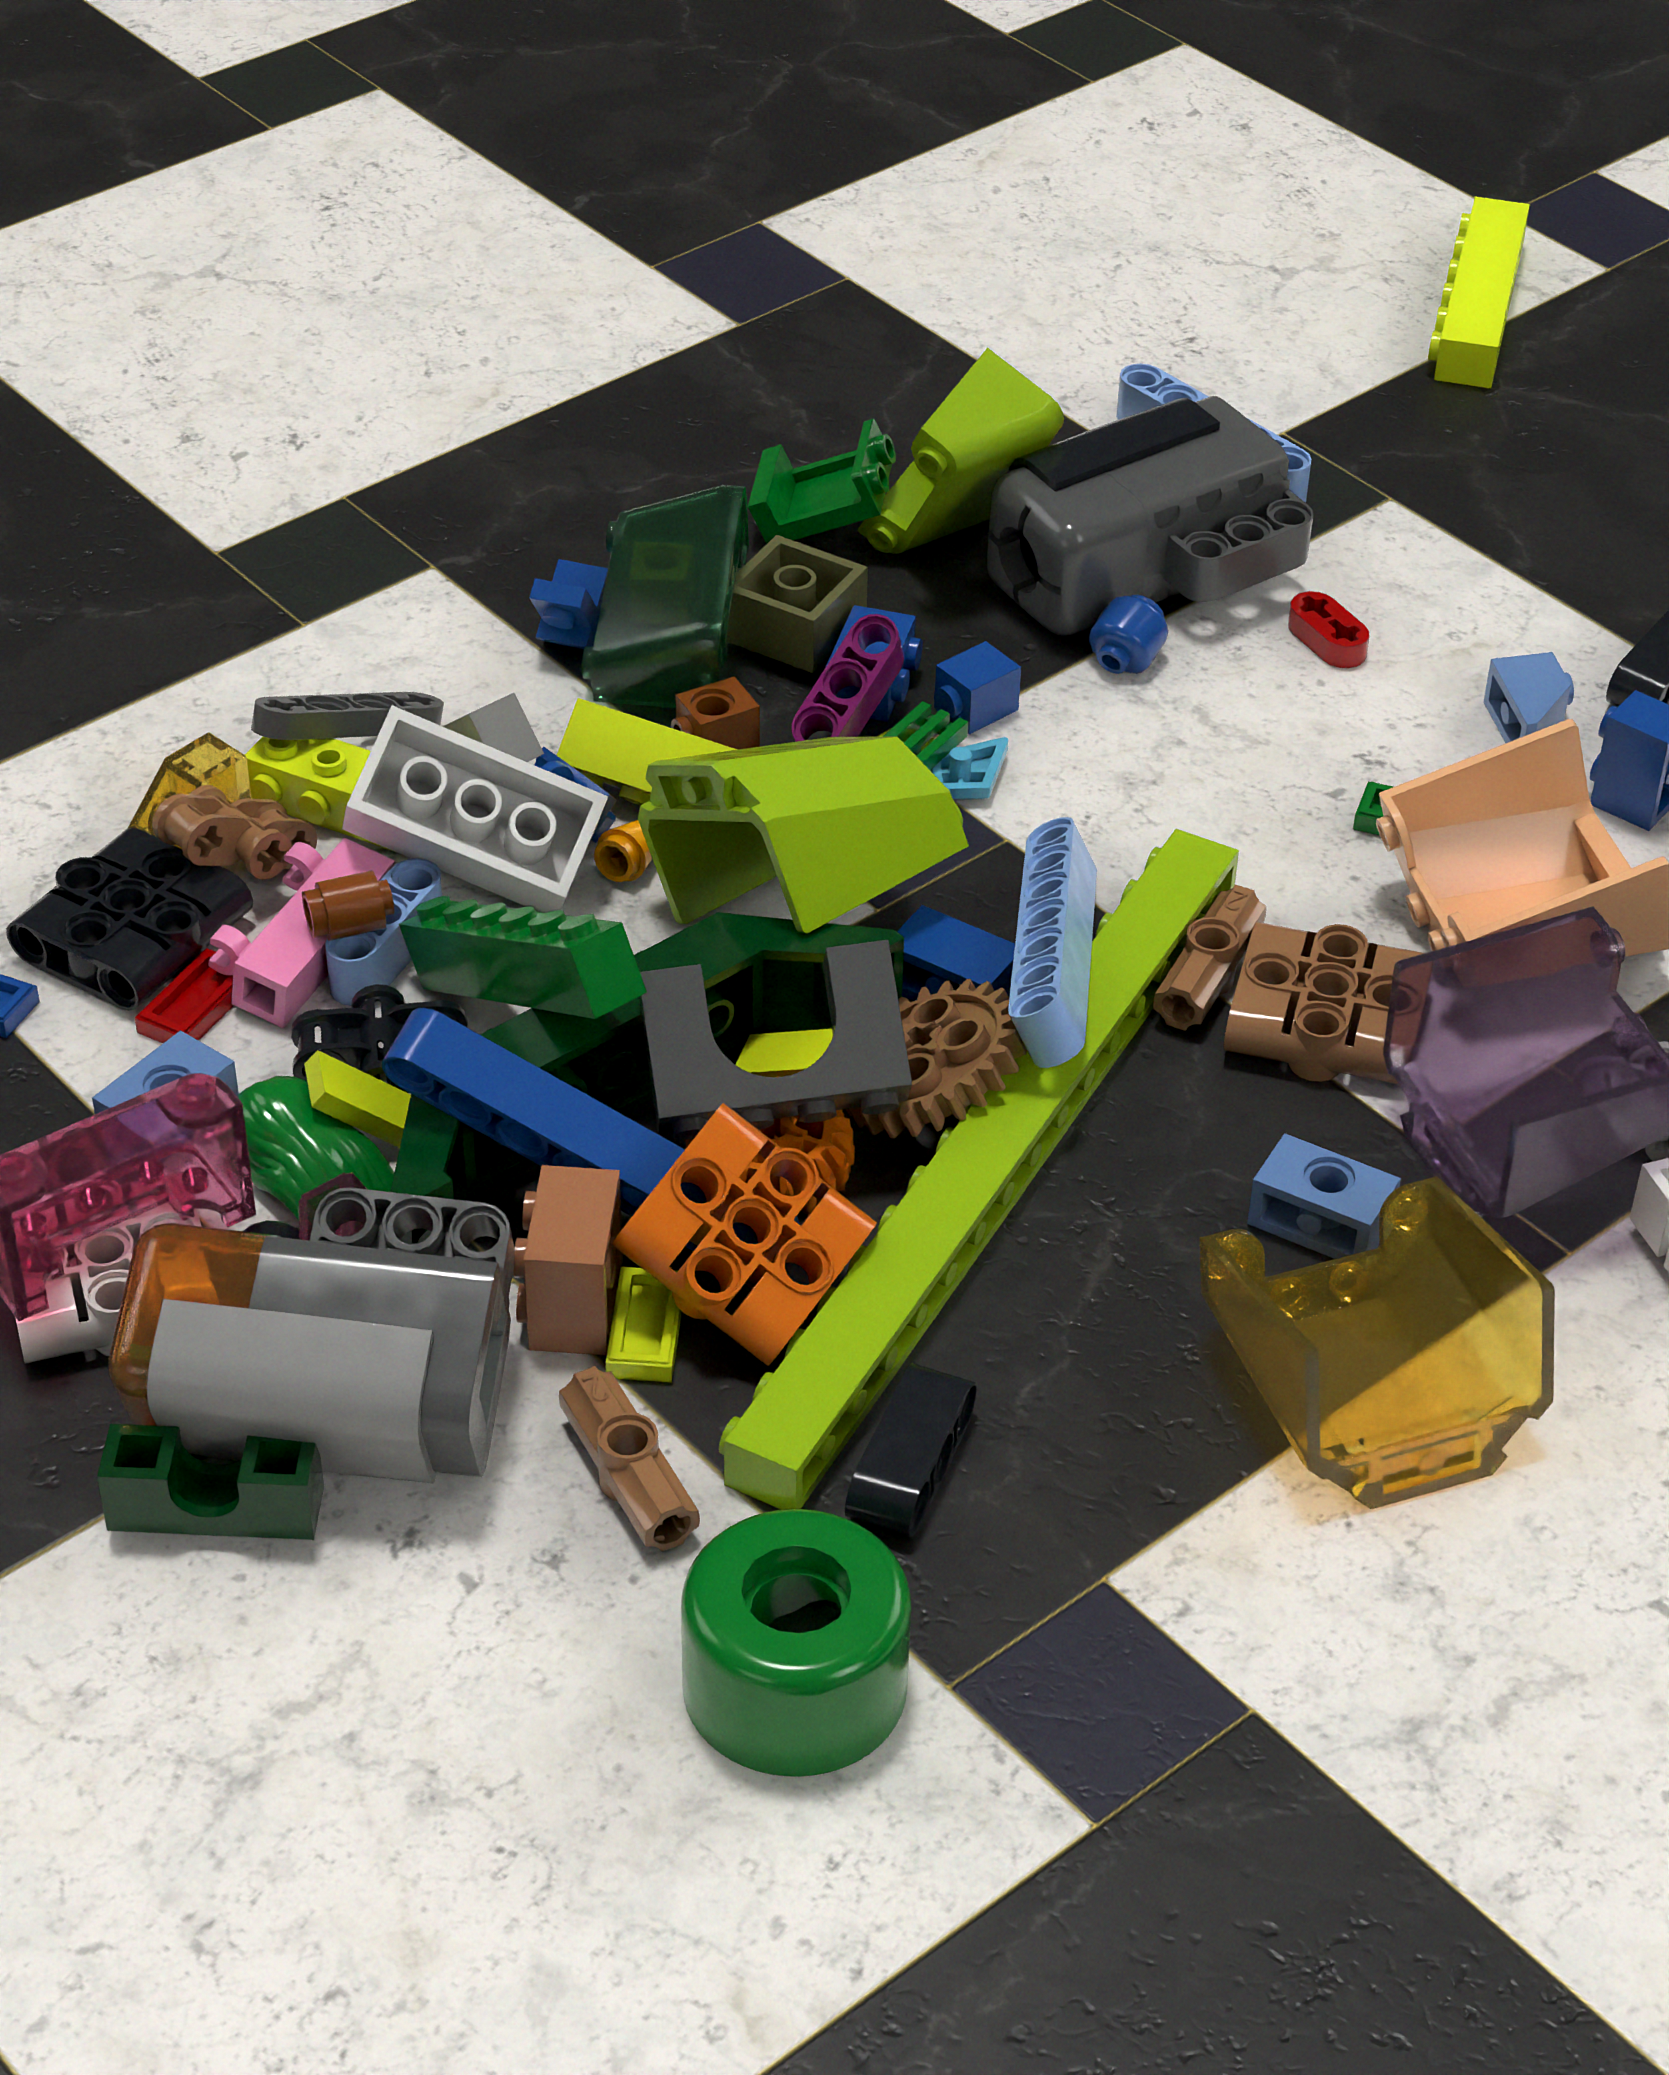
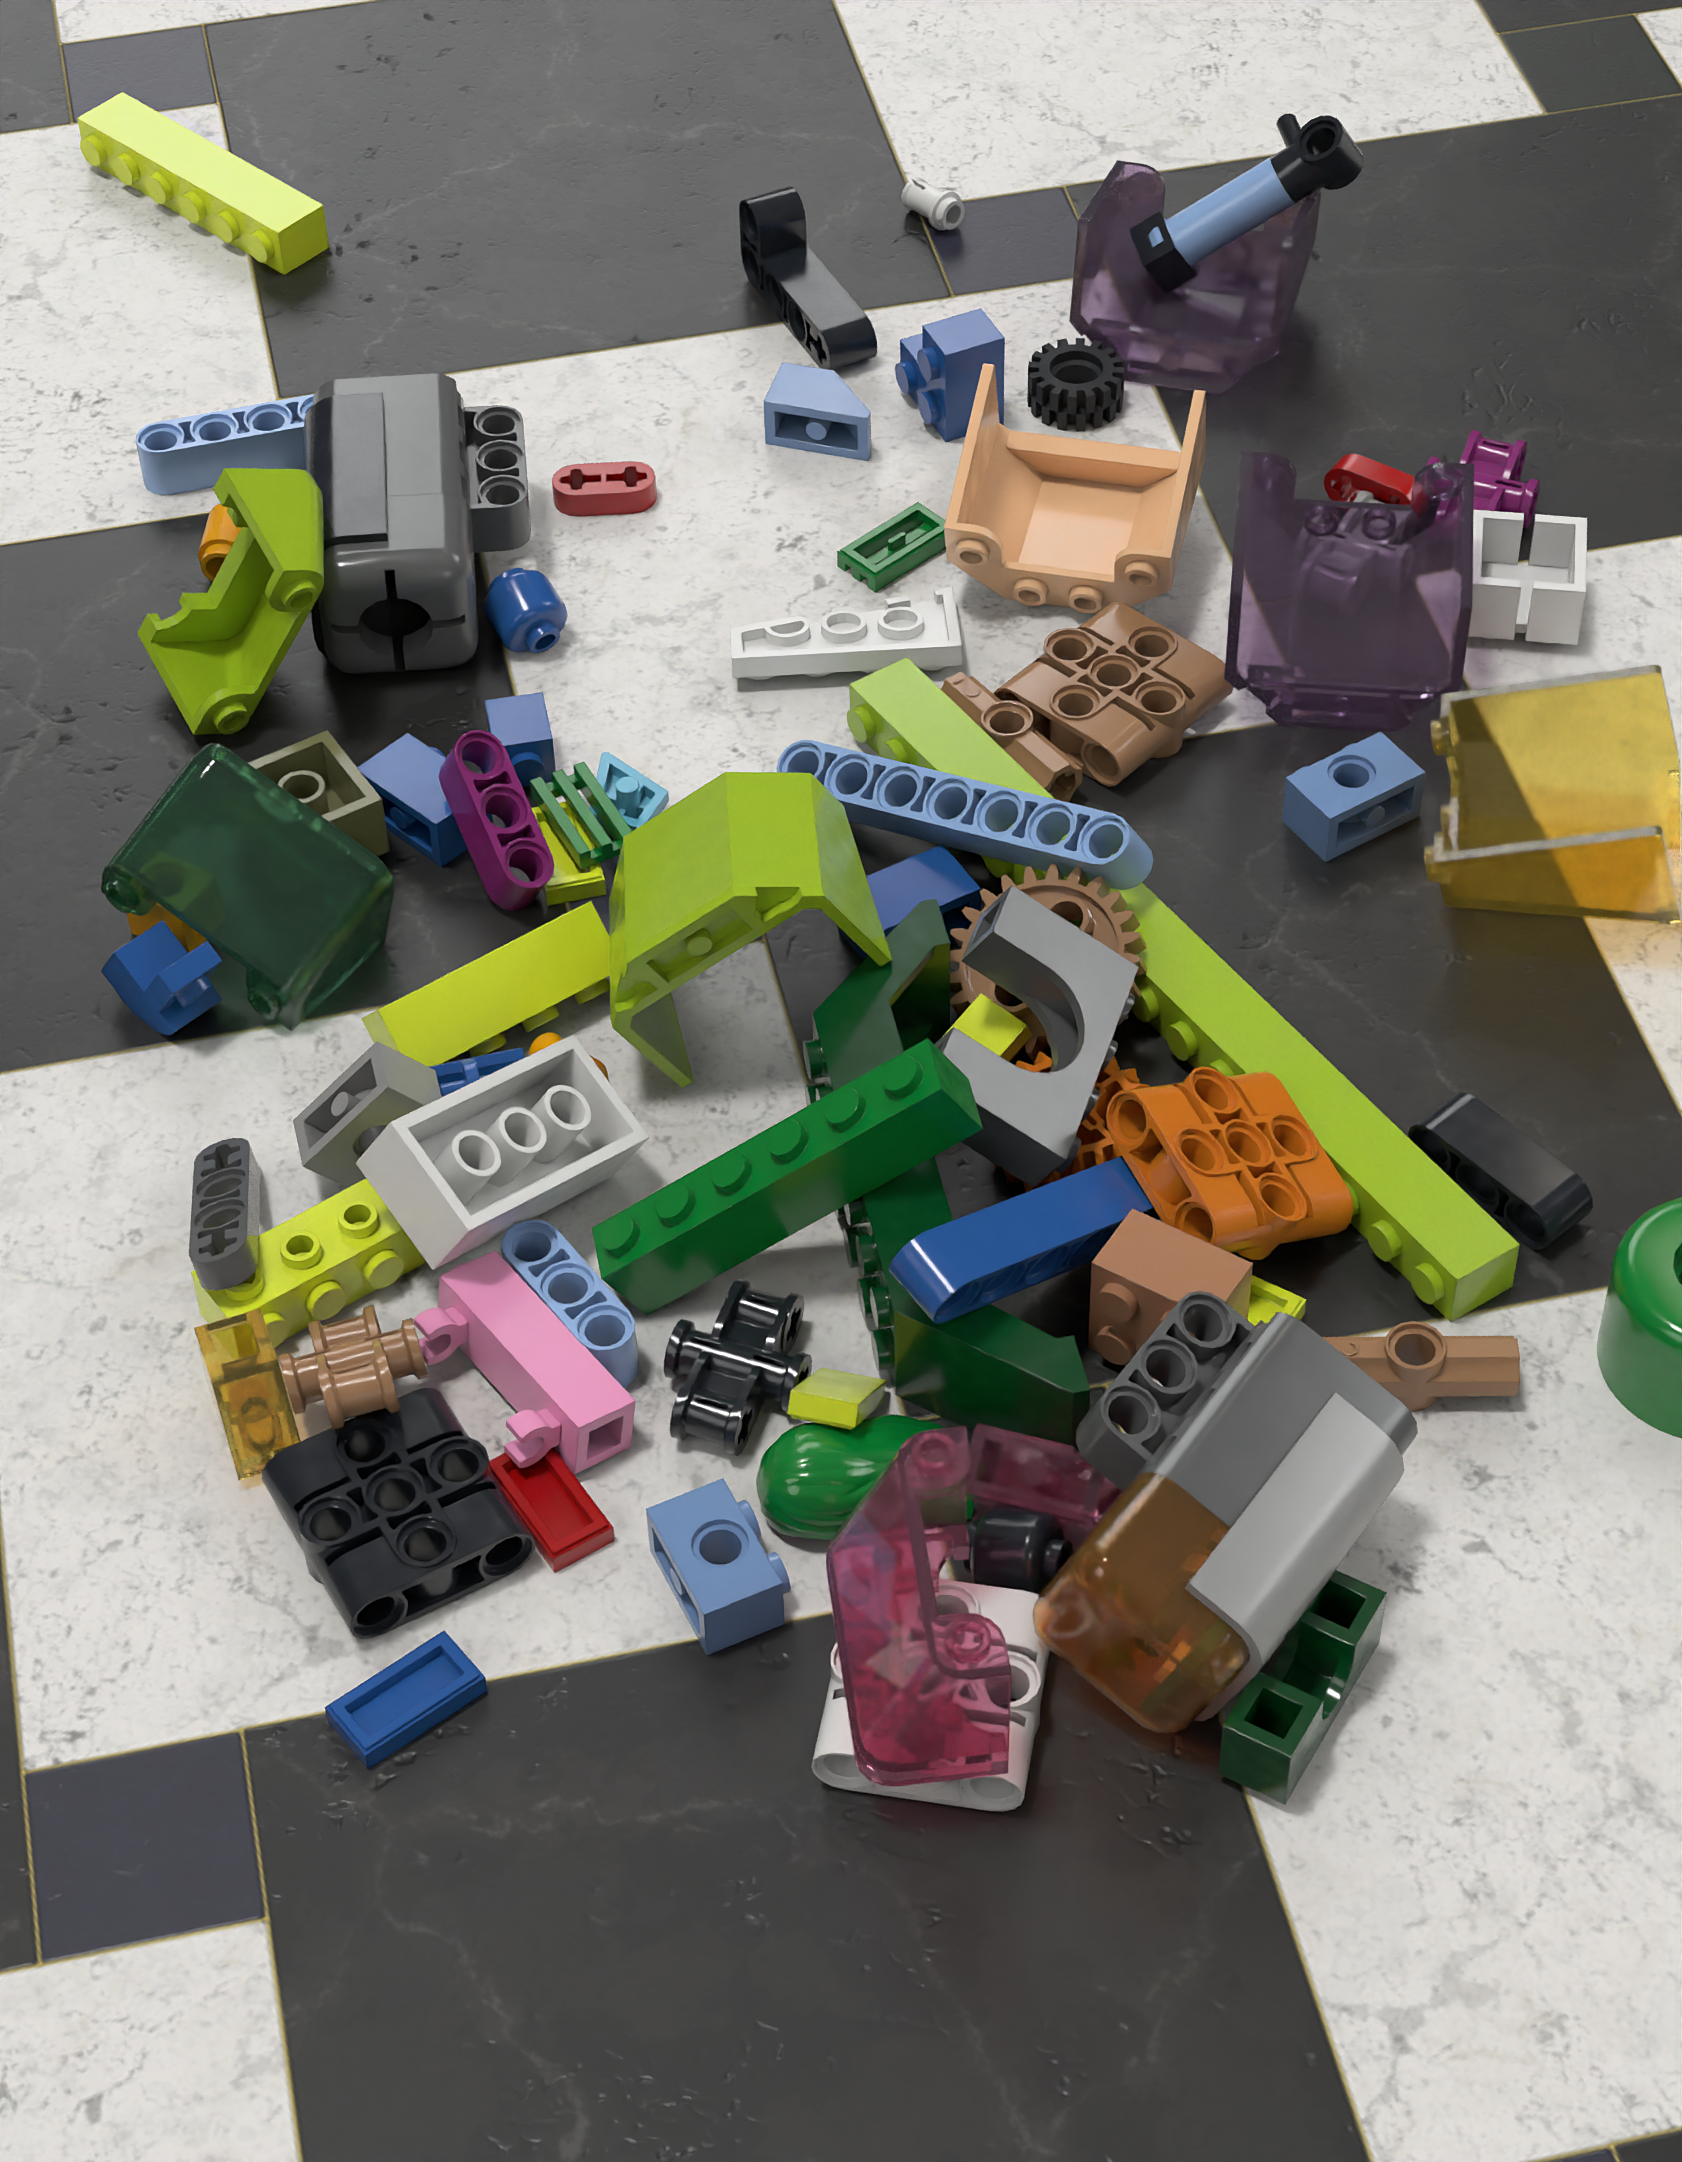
camera: 60 degrees left, 5 degrees up
dark orange brick [302,870,395,941] -> none
dark orange brick [671,676,760,750] -> none
green panel [748,419,896,543] -> none
none -> white wing [730,586,962,680]

